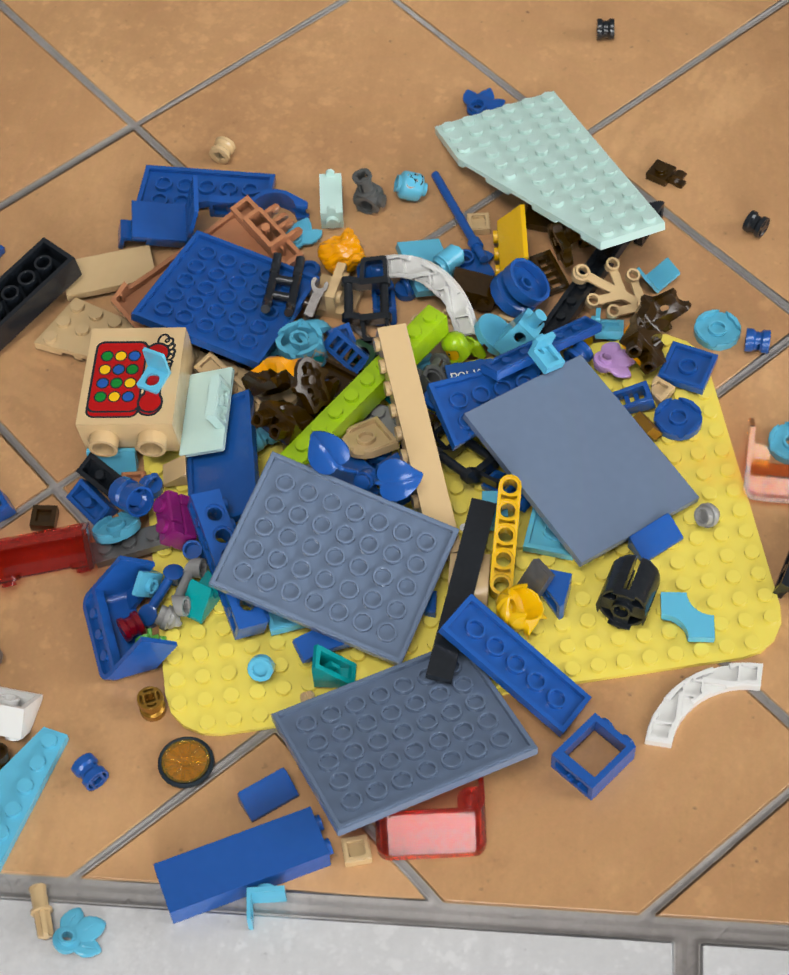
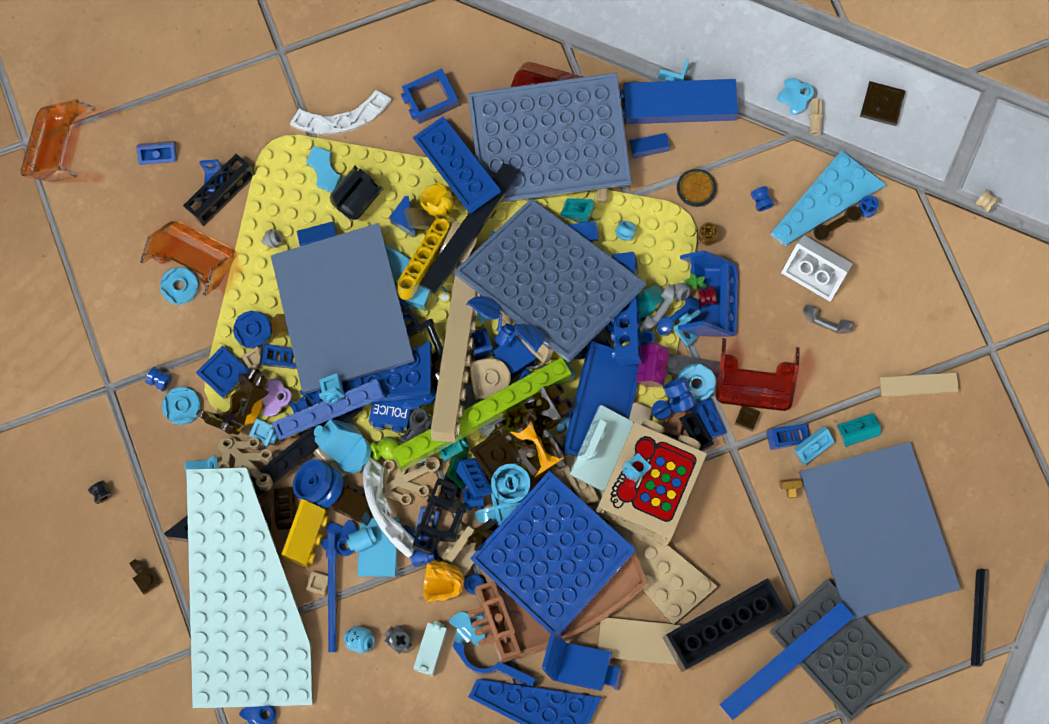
camera: 160 degrees left, 20 degrees up
black piece [261,252,305,317] -> none

